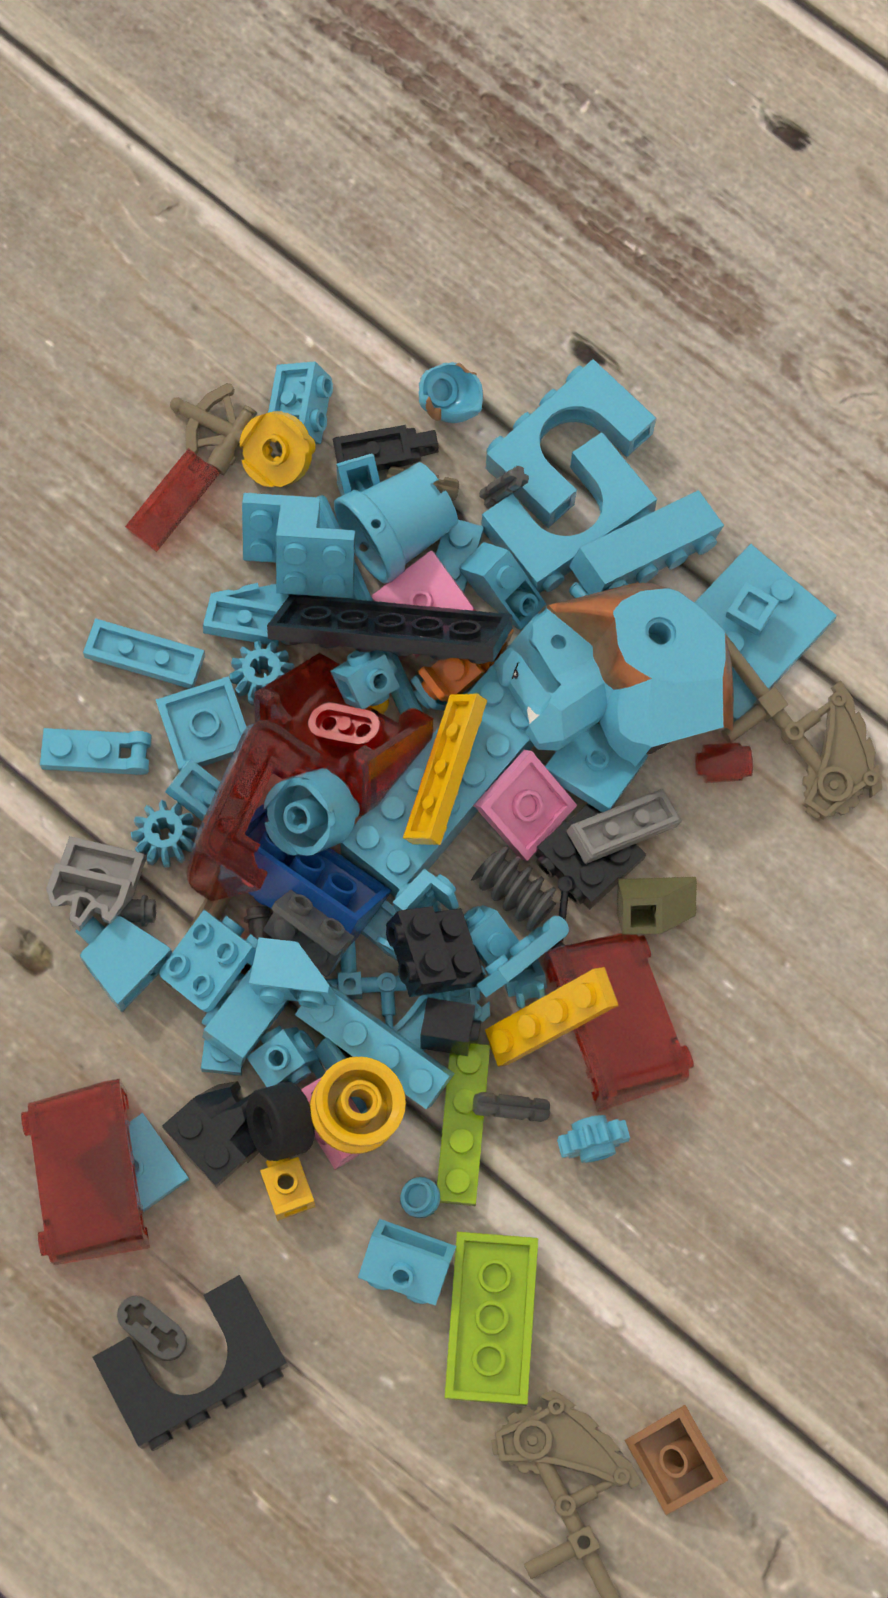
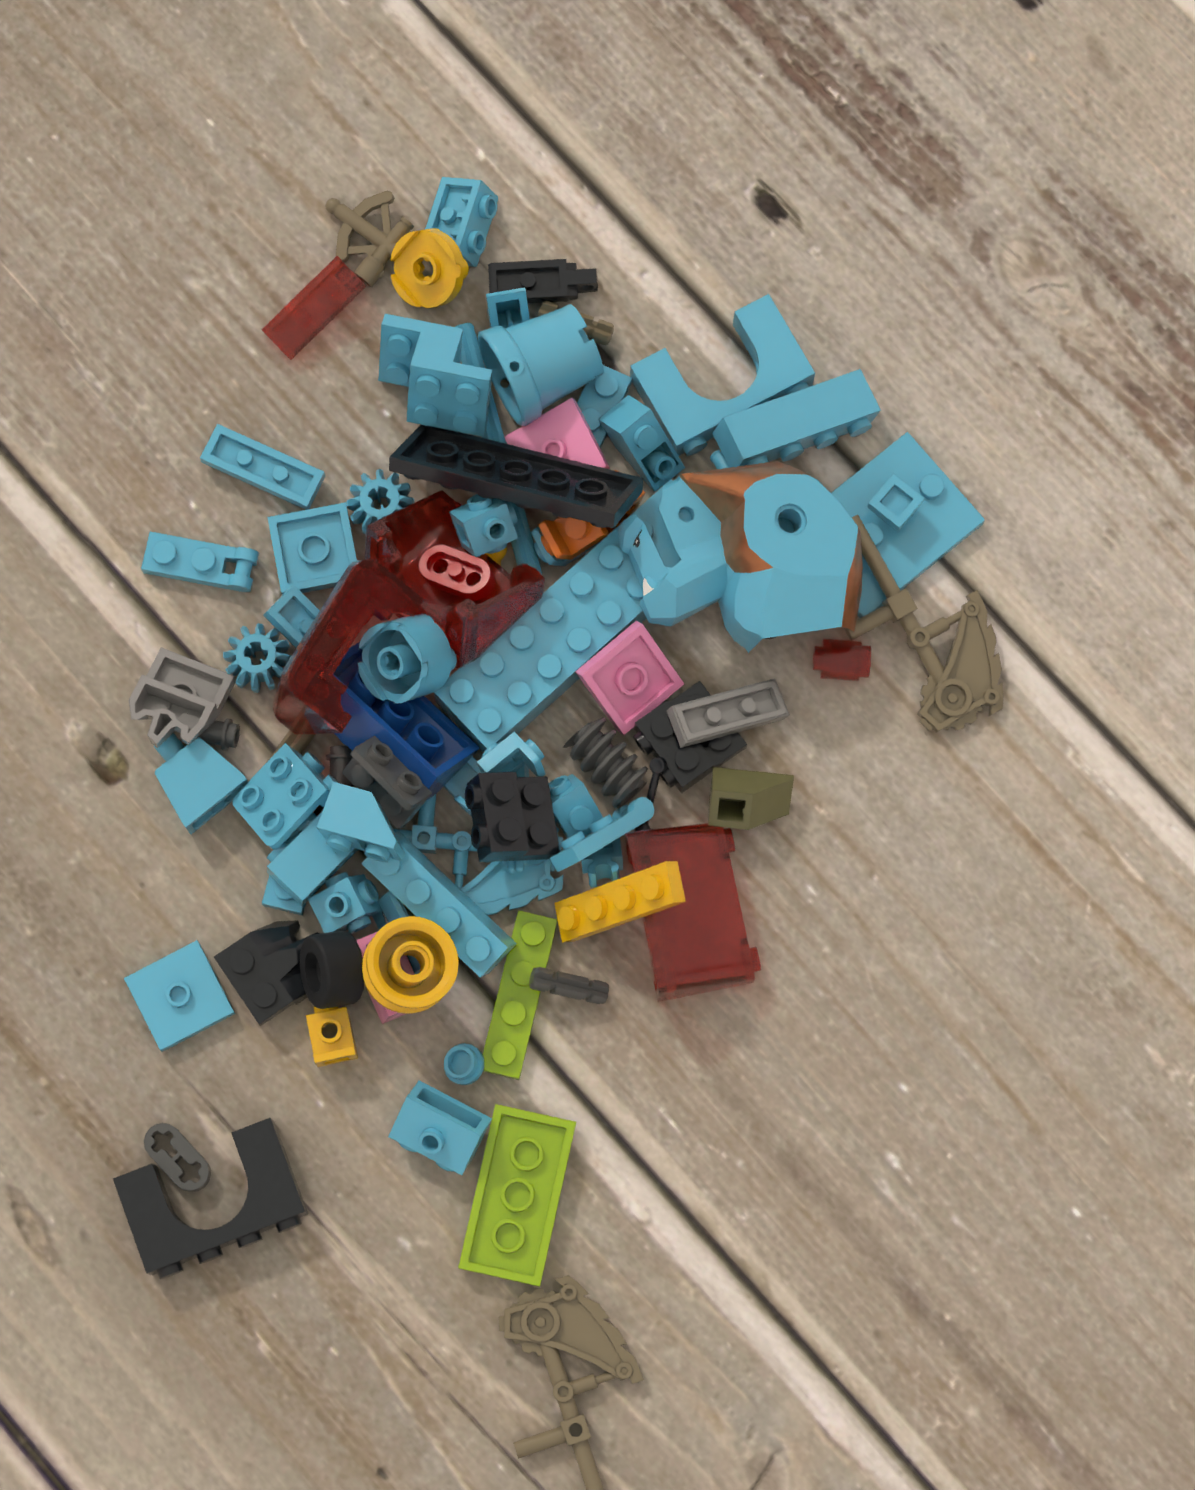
camera: 10 degrees right, 5 degrees up
clear red windscreen [21,1079,150,1265] -> none
medium azure wing [203,583,290,646] -> none
yellow plate [403,694,487,845] -> none
medium azure hair [419,362,483,423] -> none
black brick [420,997,481,1056] -> none
dark grey axle [479,466,529,507] -> none
medium azure arch [485,359,656,528] -> none
medium azure plate [545,723,648,812] -> none
medium azure gear [557,1115,630,1163] -> none
medium nougat slope [624,1405,728,1515] -> none

